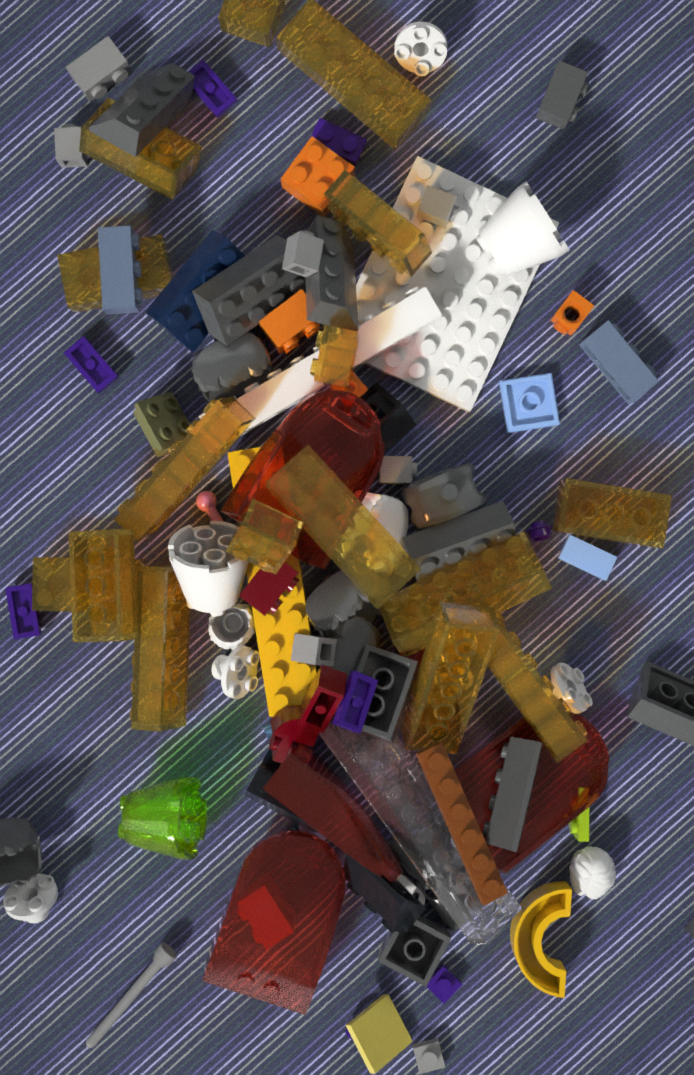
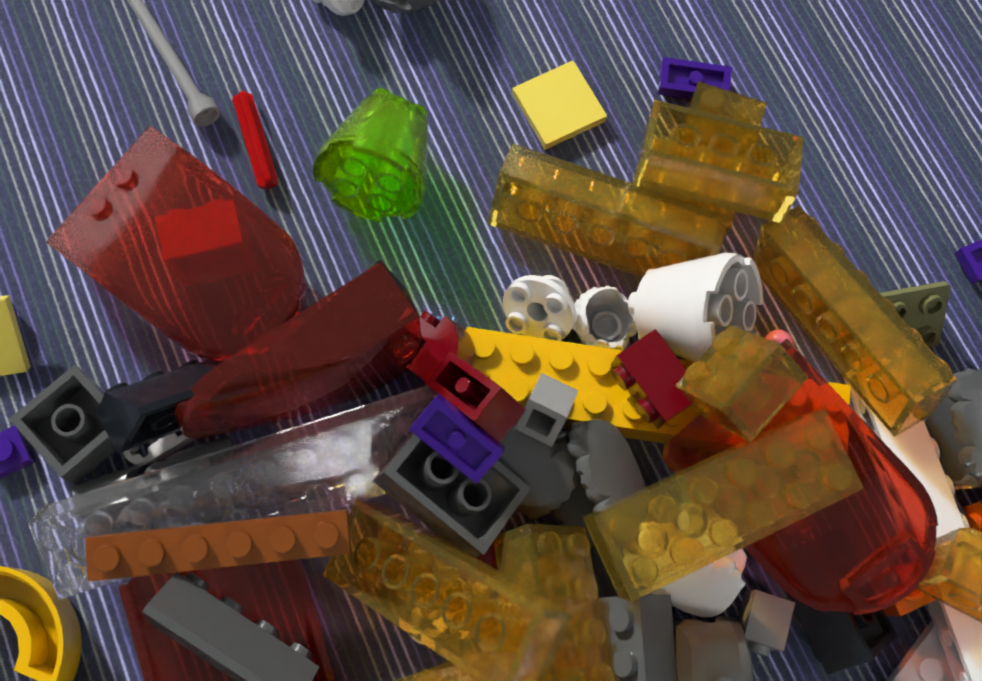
camera: 105 degrees right, 15 degrees down
none -> red axle [232,91,278,190]
none -> light yellow tile [512,61,607,150]

